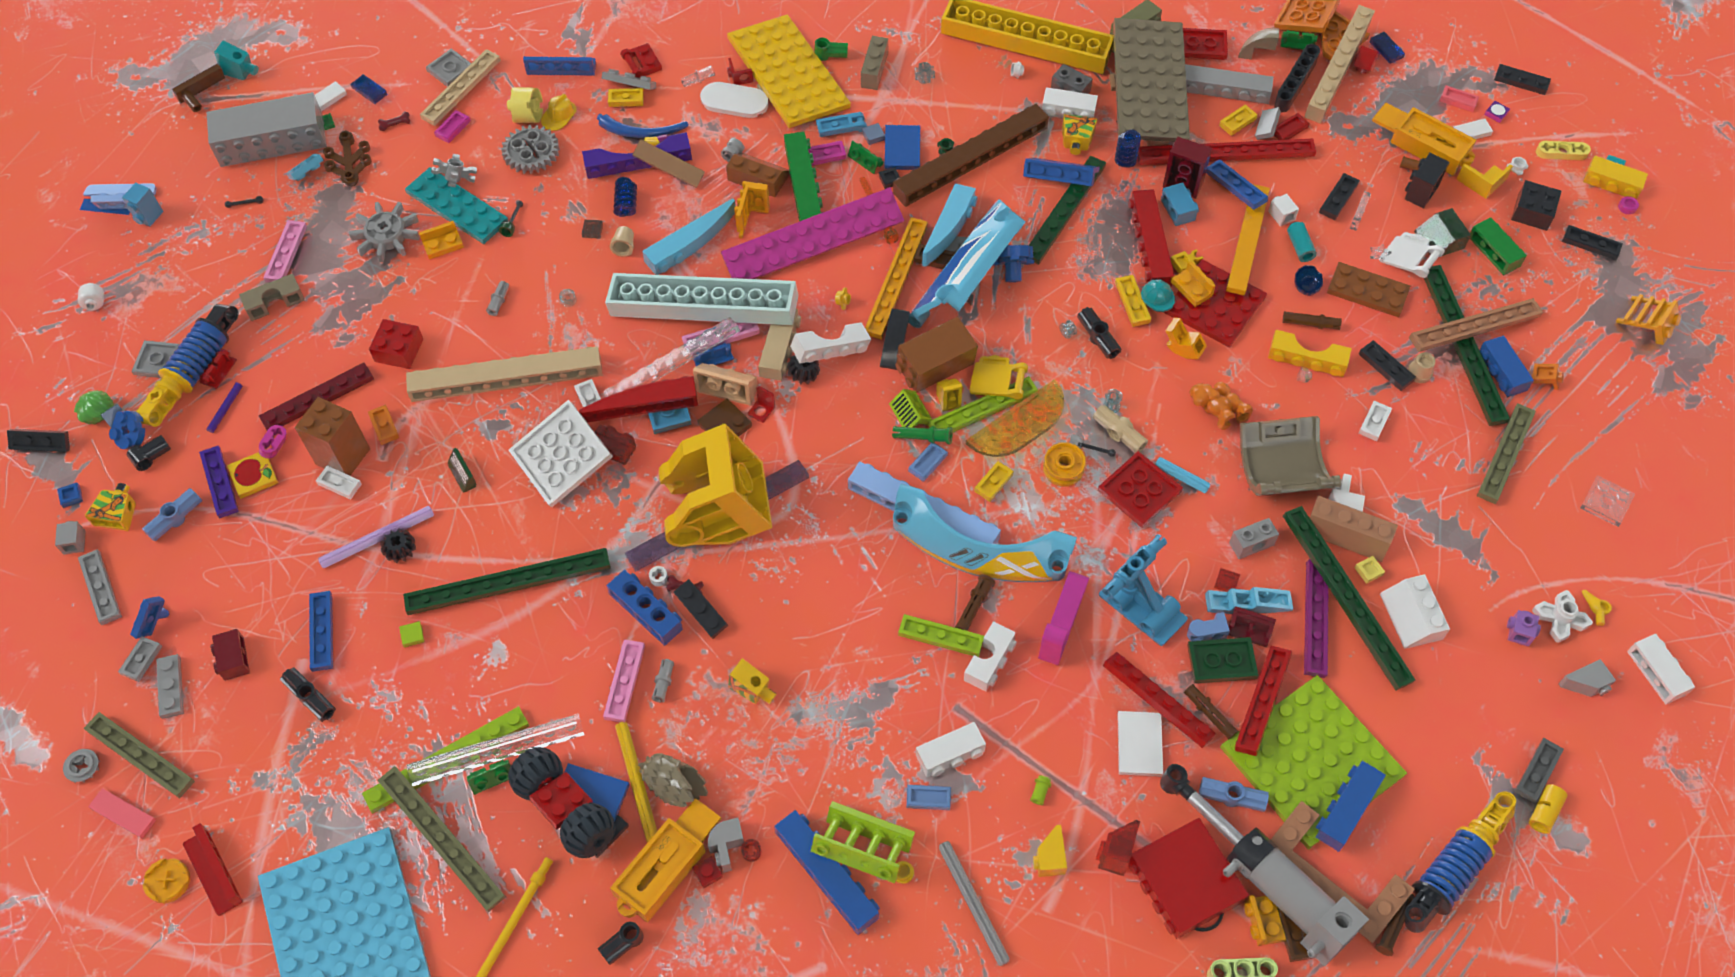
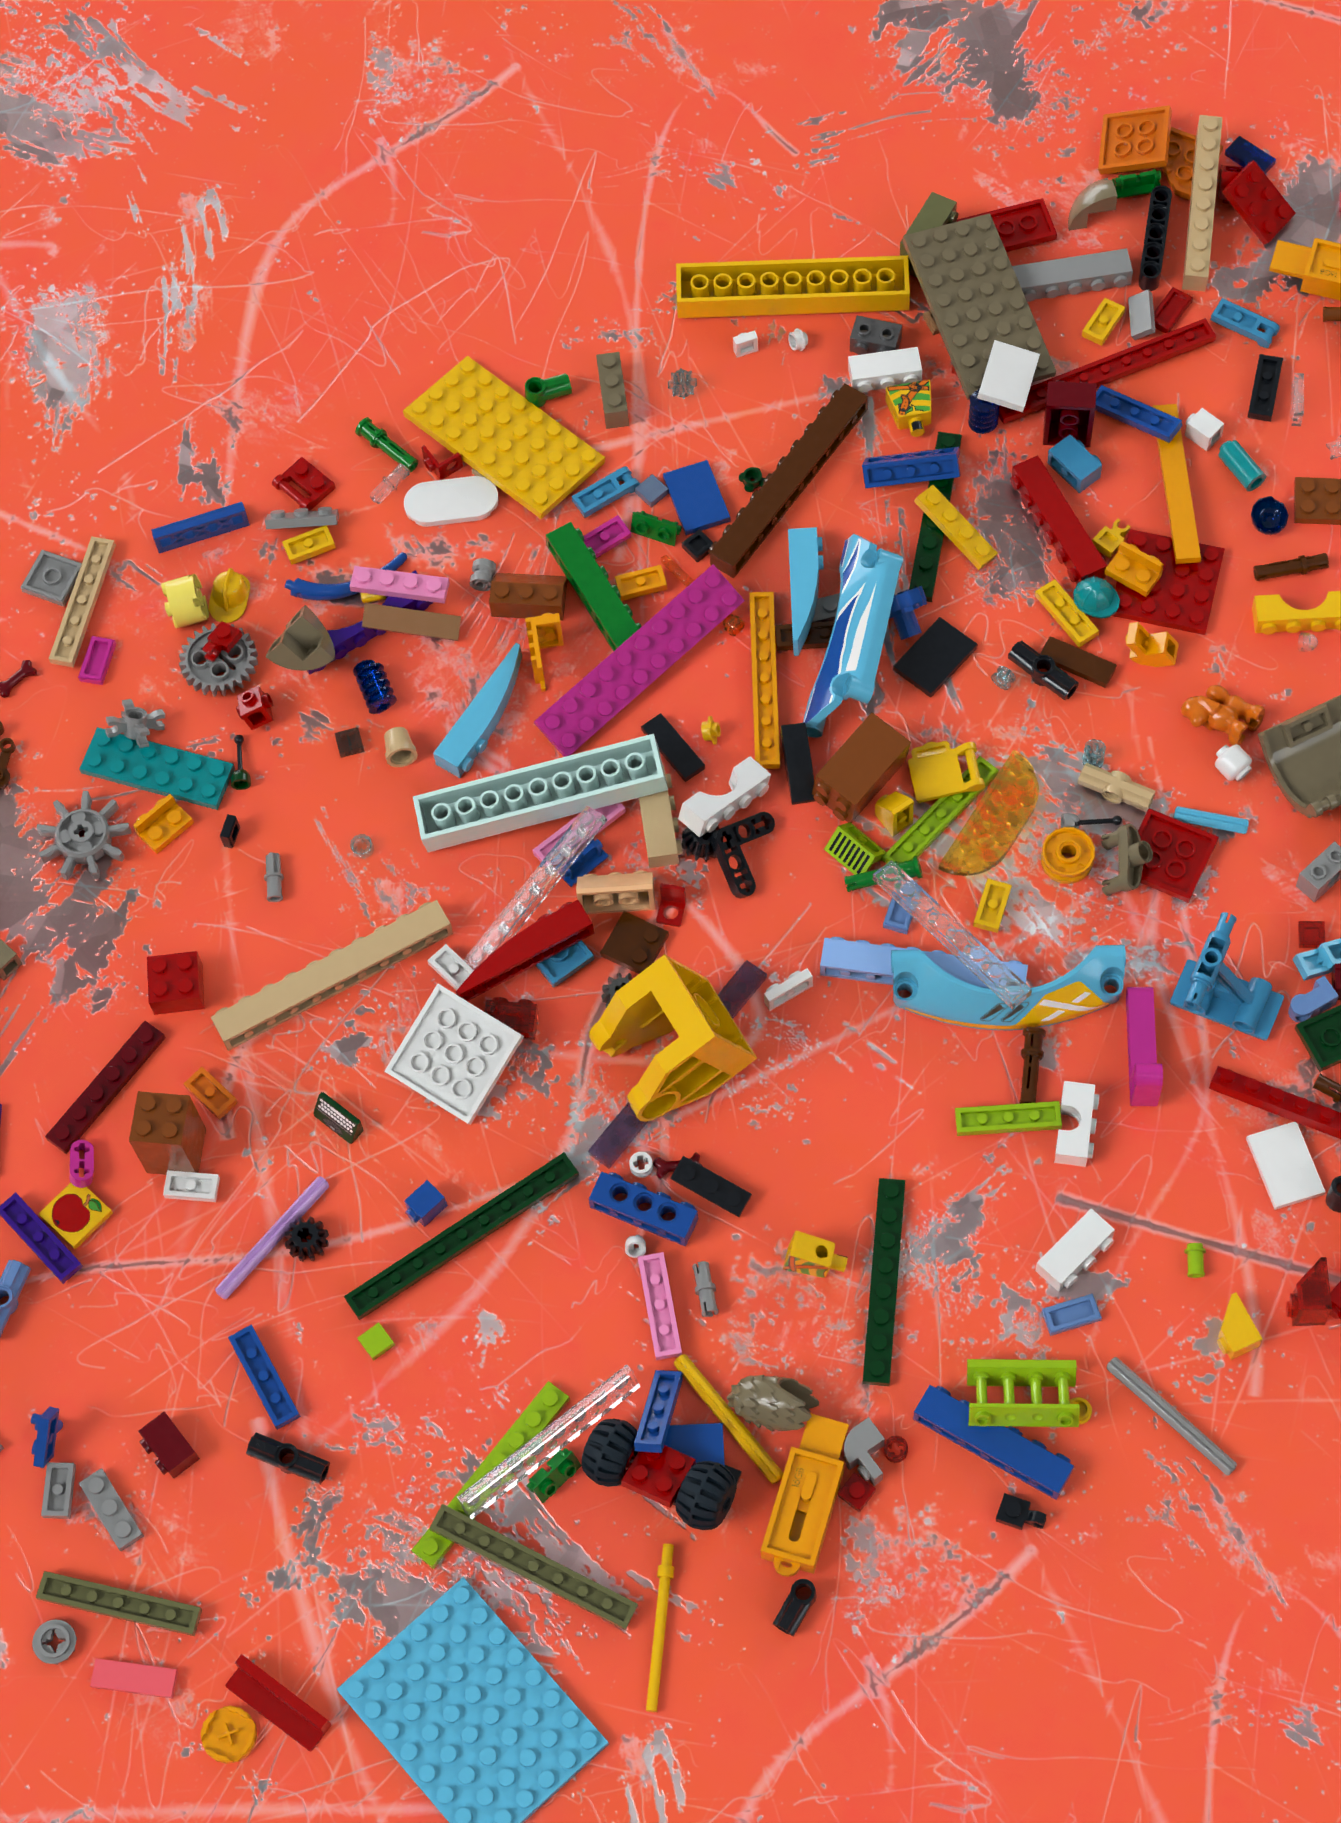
camera: 15 degrees left, 5 degrees up
none -> red plate [202,621,242,662]
none -> black tile [220,814,240,848]
none -> red brick [236,686,274,730]
none -> dark tan brick [266,605,335,671]
none -> bright pink plate [349,566,450,604]
none -> green pin [355,417,418,472]
none -> blue brick [404,1180,448,1227]
none -> light orange plate [614,565,667,601]
none -> white hinge [625,1235,646,1258]
none -> blue plate [634,1370,683,1453]
none -> black tile [641,713,705,782]
none -> black beam [710,812,775,899]
none -> plate [733,330,758,358]
none -> white plate [764,968,813,1011]
none -> dark green plate [863,1178,905,1386]
none -> clear plate [873,860,1032,1009]
none -> black tile [893,617,978,697]
none -> yellow plate [914,485,998,570]
none -> white tile [977,340,1040,412]
none -> black plate [996,1493,1046,1530]
none -> reddish brown tile [1040,636,1117,688]
none -> dark tan connector [1101,824,1153,896]
none -> dark azure plate [1210,298,1280,348]
none -> white head [1215,744,1252,782]
none -> red plate [1222,160,1296,245]

